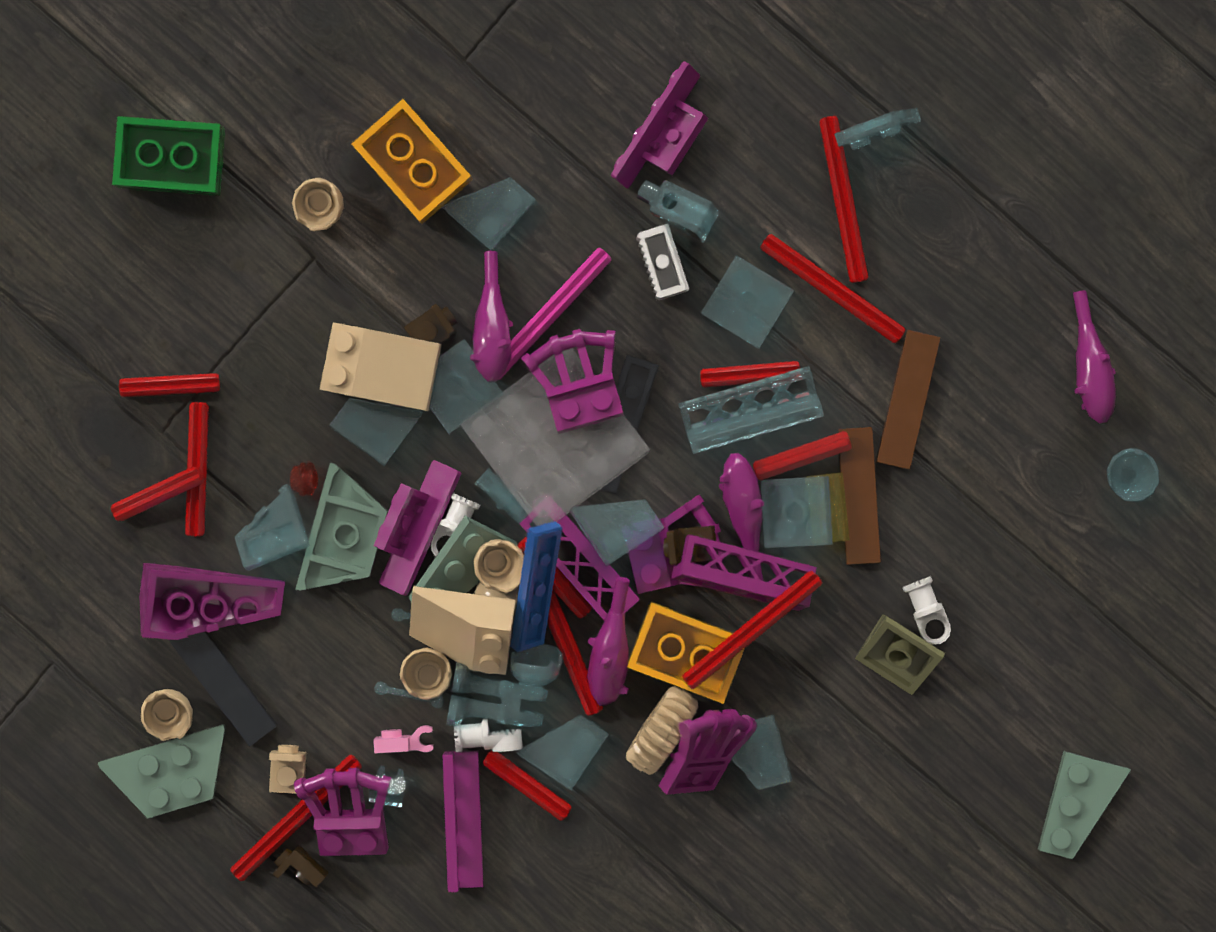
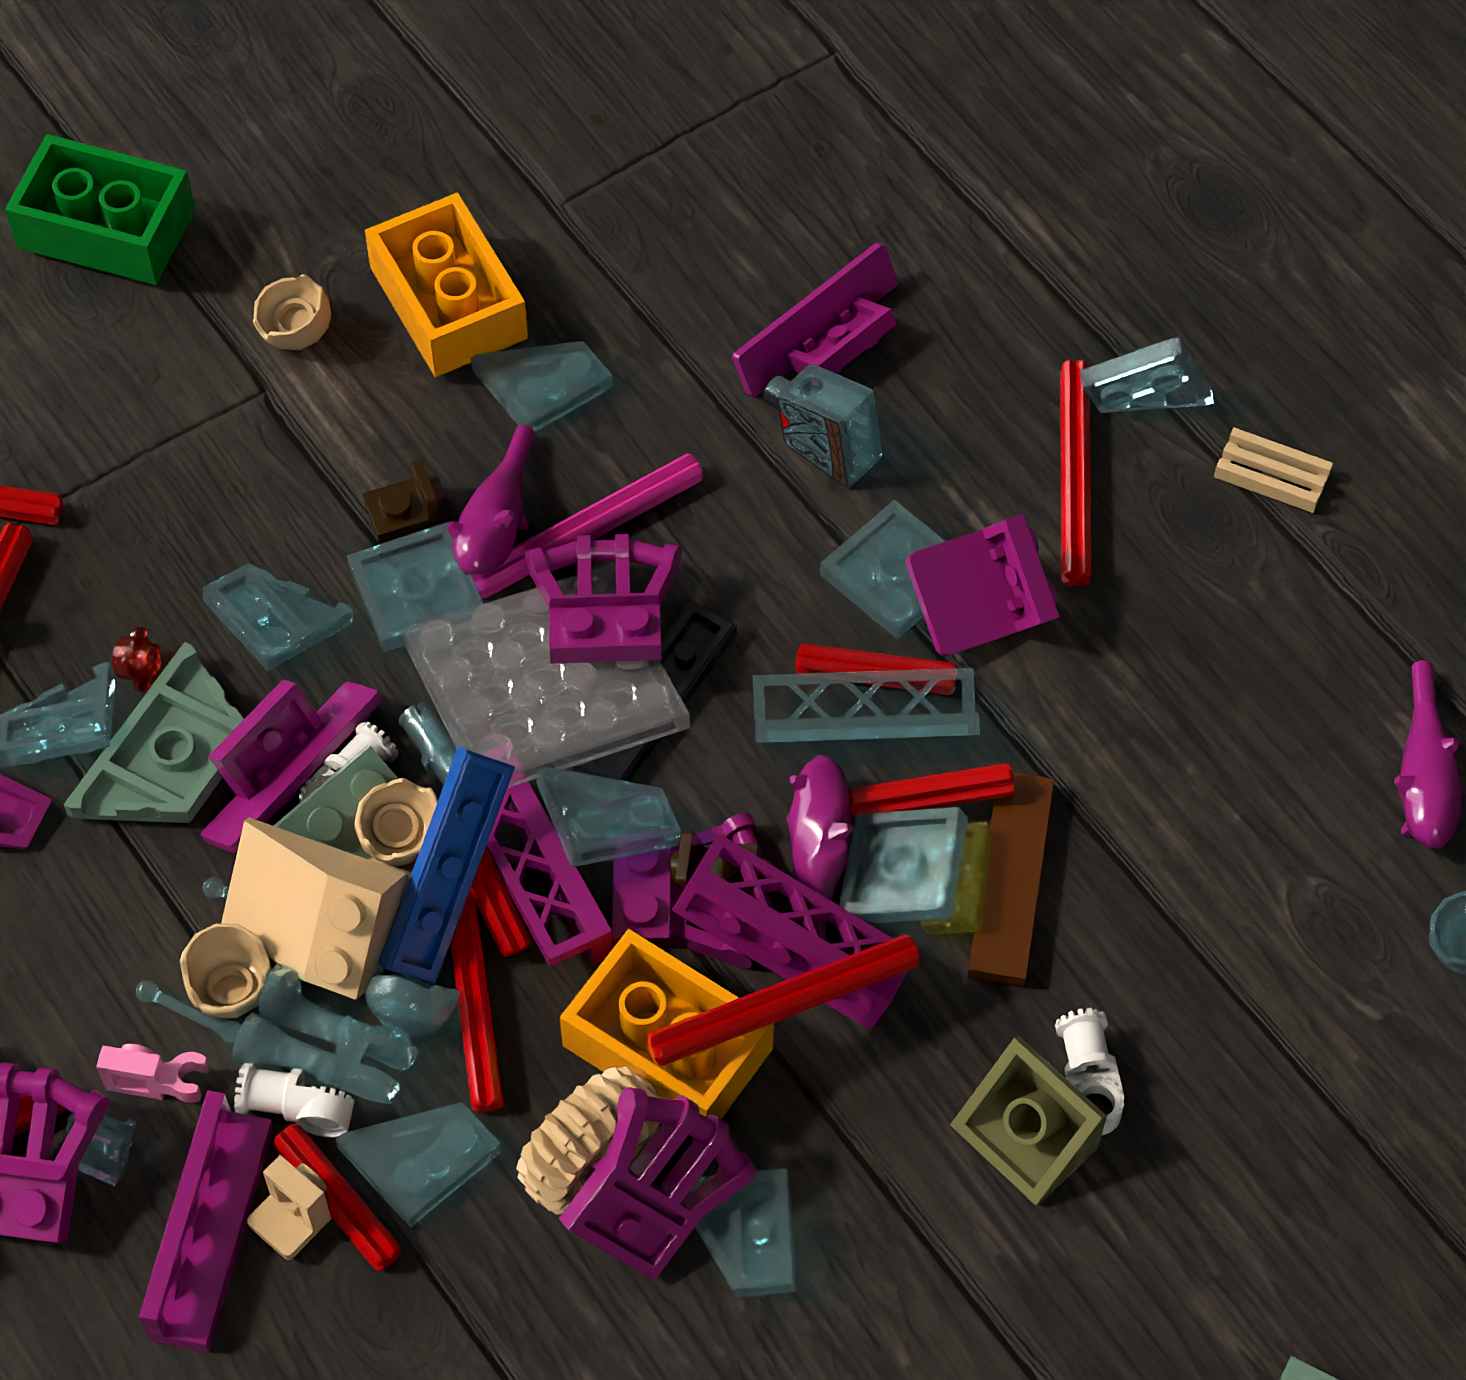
camera: 10 degrees right, 30 degrees down
tan slope [320,322,442,411] -> none
magenta piece [587,577,630,706] -> none
white brick [636,224,689,300] -> none
red axle [760,234,905,343] -> none
reddish brown tile [876,330,941,469] -> none
none -> tan bracket [247,1155,331,1260]
none -> magenta bracket [906,513,1059,656]
none -> tan tile [1214,427,1333,513]

